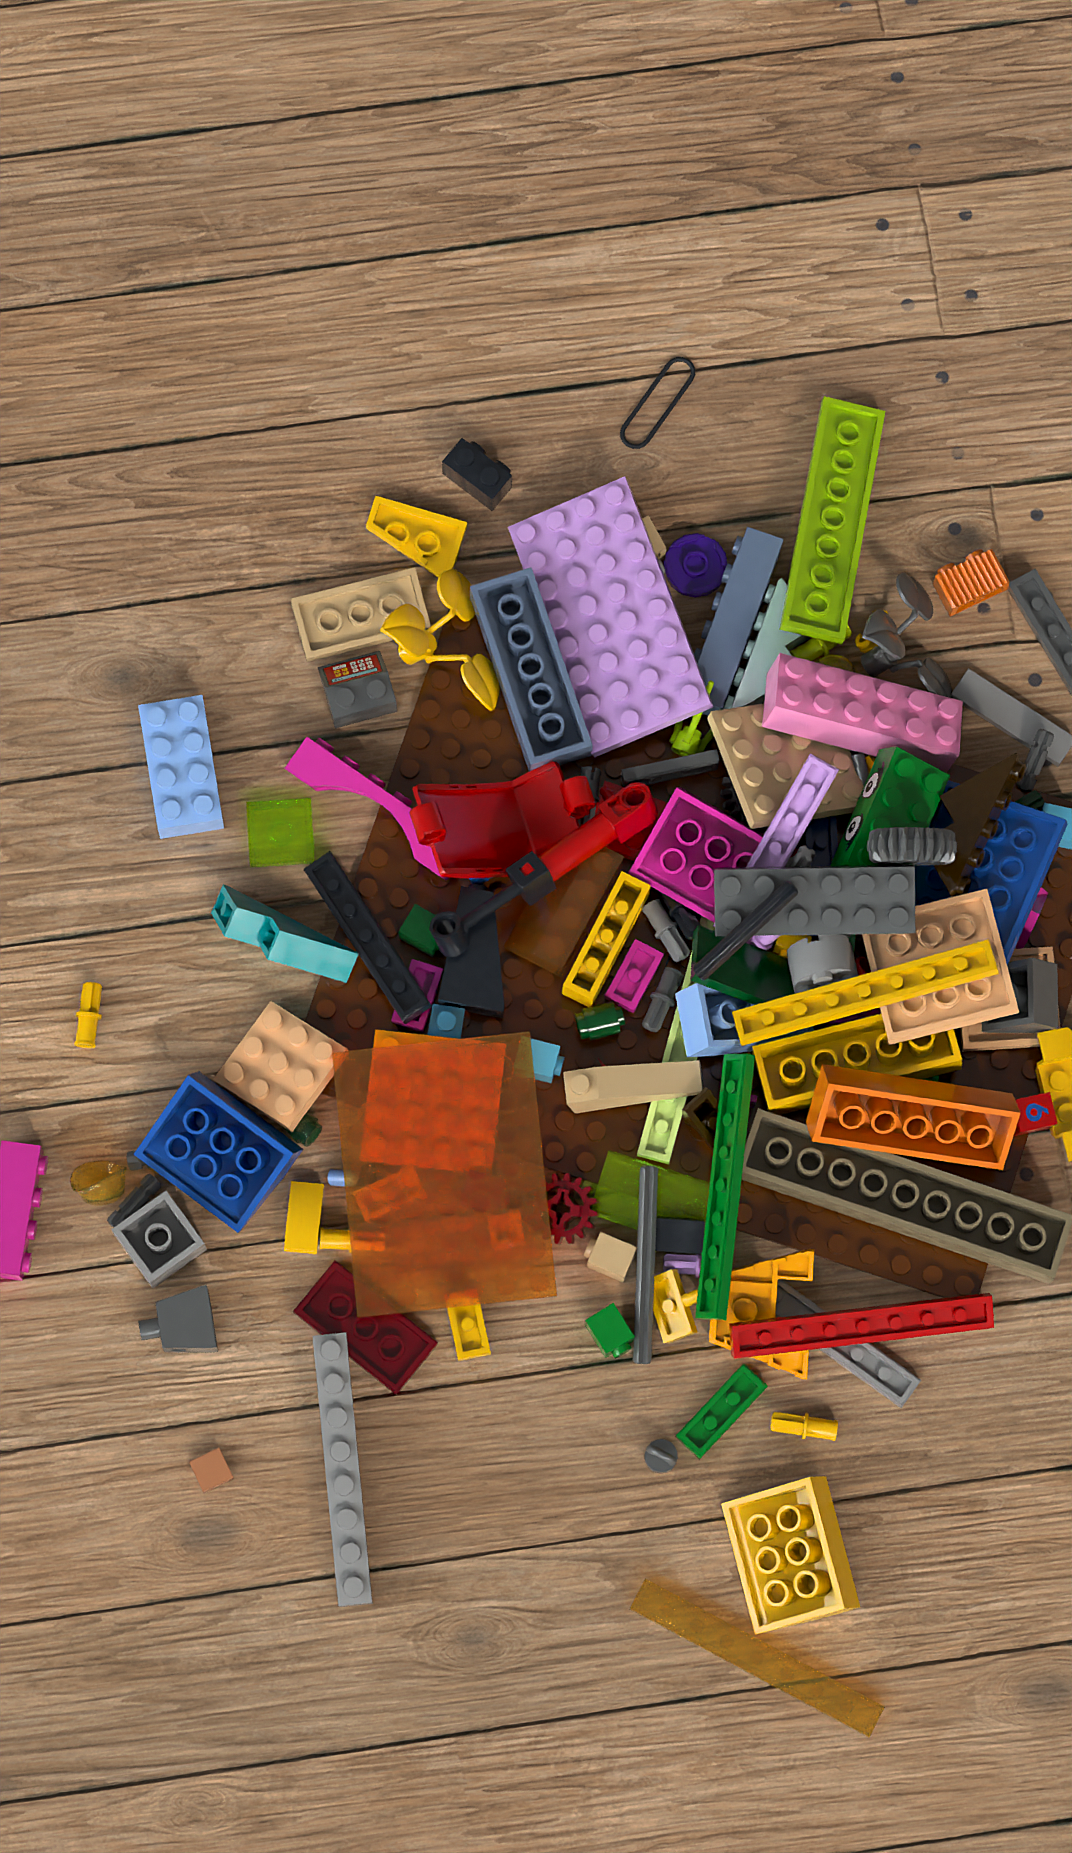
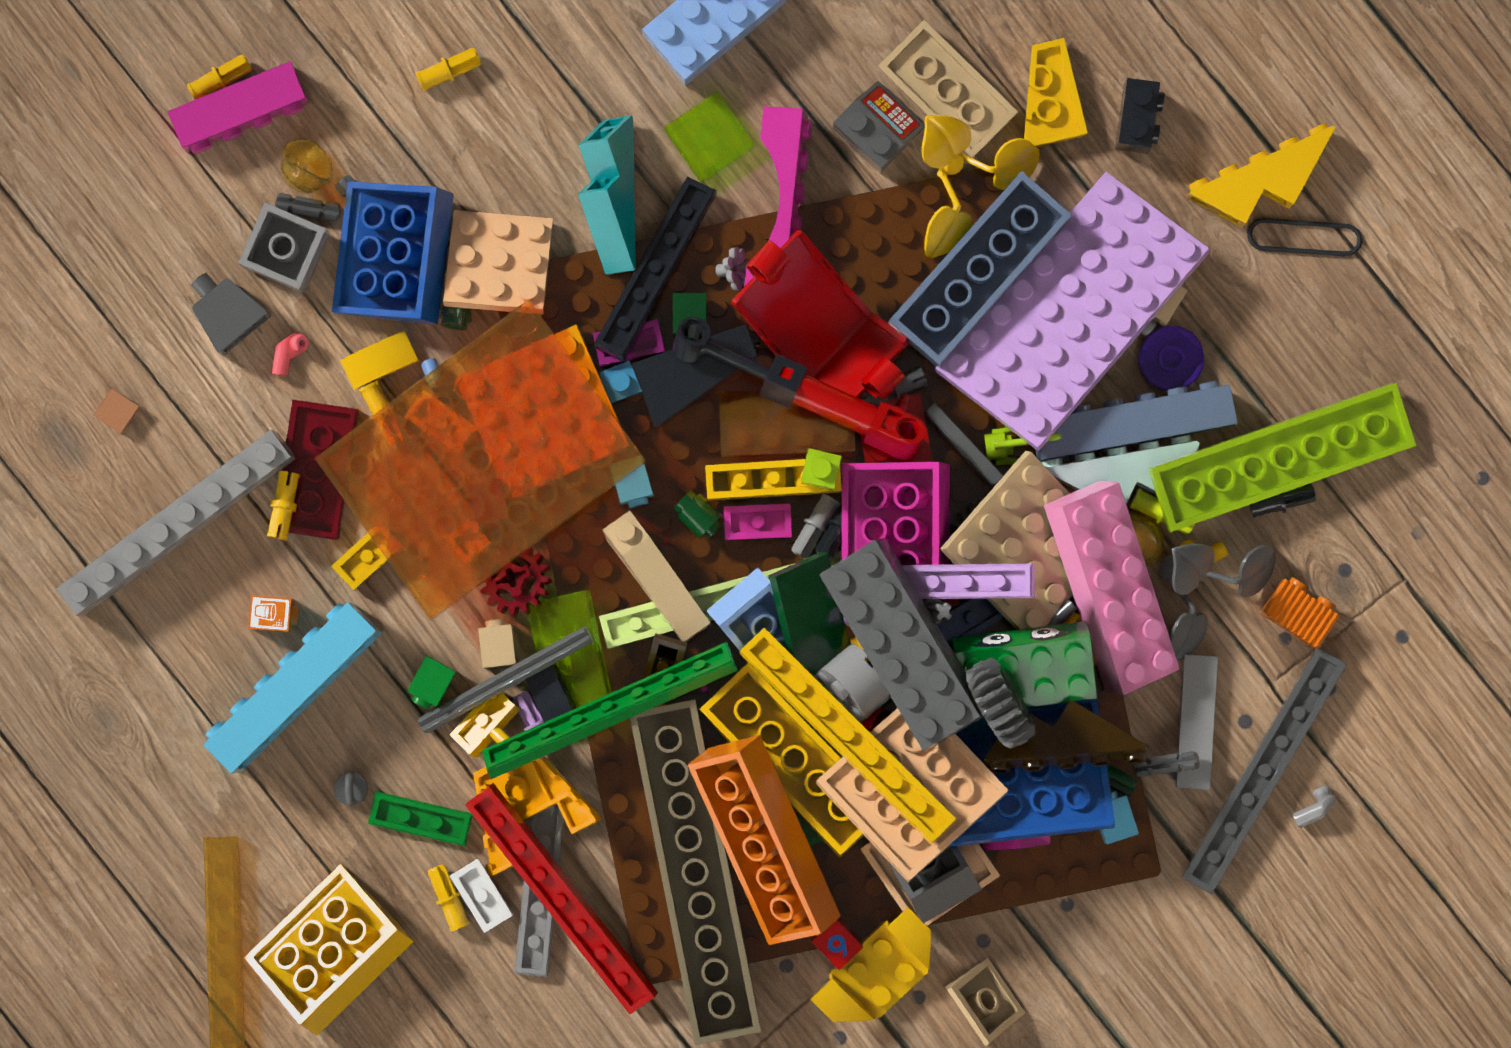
camera: 65 degrees right, 10 degrees up
dark grey axle [642,967,684,1032] -> none
black axle [693,881,798,981] -> none
none -> medium azure brick [203,602,383,774]
none -> orange brick [248,595,300,633]
none -> yellow pin [267,471,300,540]
none -> coral arm [272,333,309,376]
none -> white plate [450,858,514,933]
none -> plant [716,247,749,291]
none -> lime brick [800,448,841,491]
none -> yellow slope [1187,122,1336,228]
none -> black axle [1249,484,1316,518]

